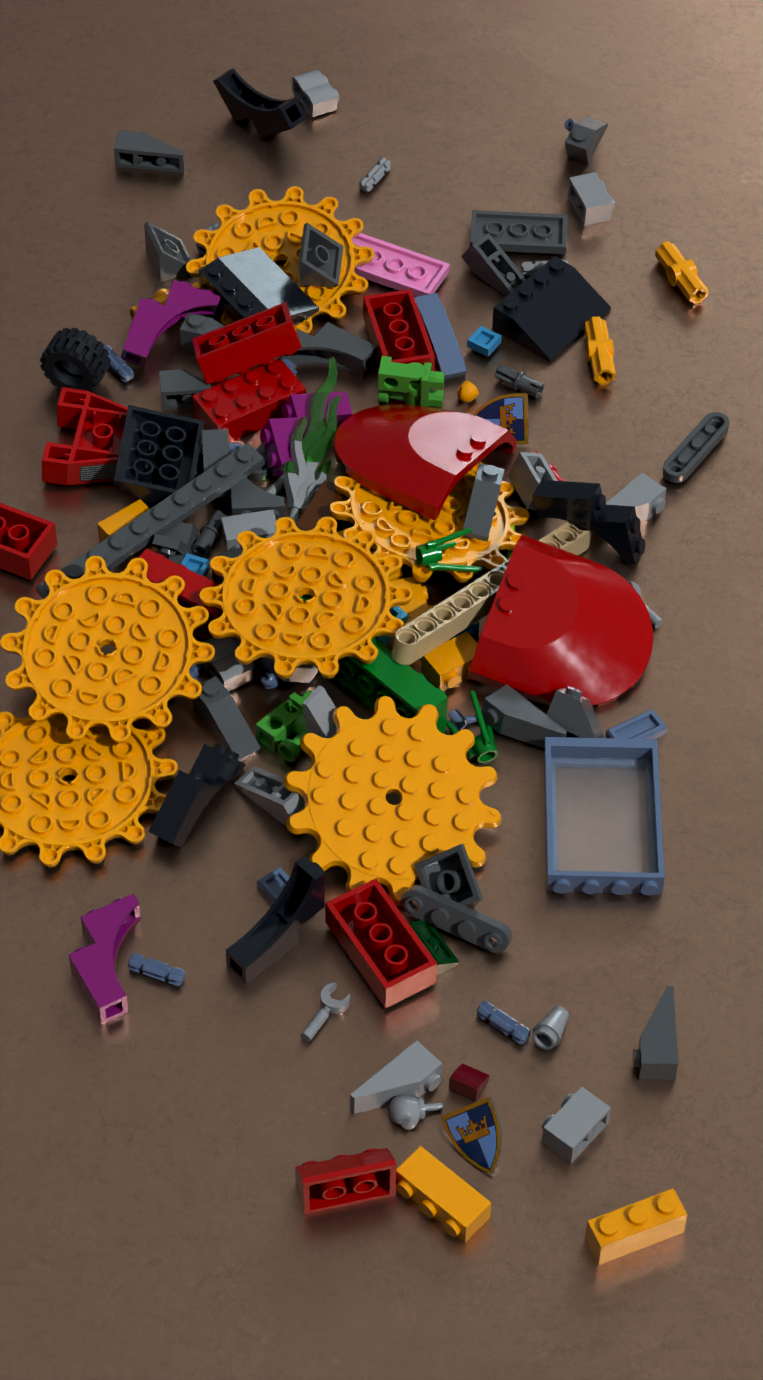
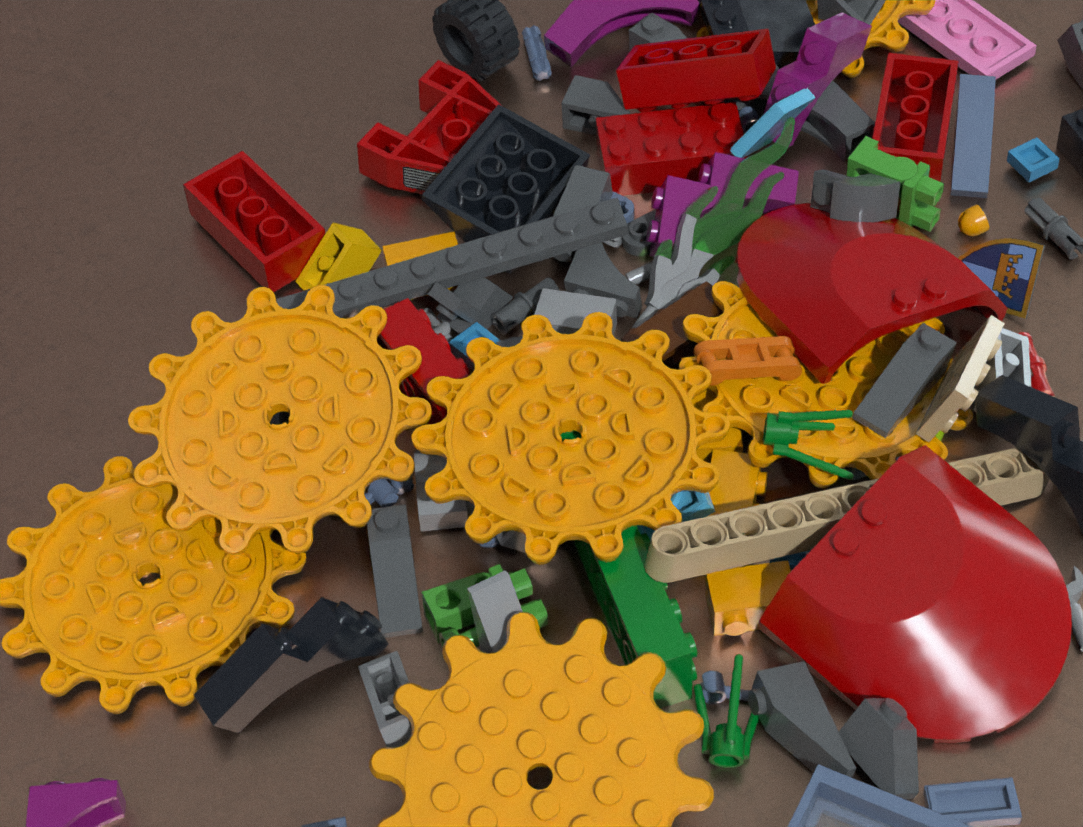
camera: 30 degrees right, 0 degrees up
none -> yellow slope [296,222,382,291]
none -> orange plate [694,336,802,386]
none -> medium azure tile [730,88,816,158]
none -> magenta arch [763,12,872,148]
none -> dark grey brick [810,169,900,222]
none -> tan plate [916,315,1005,442]

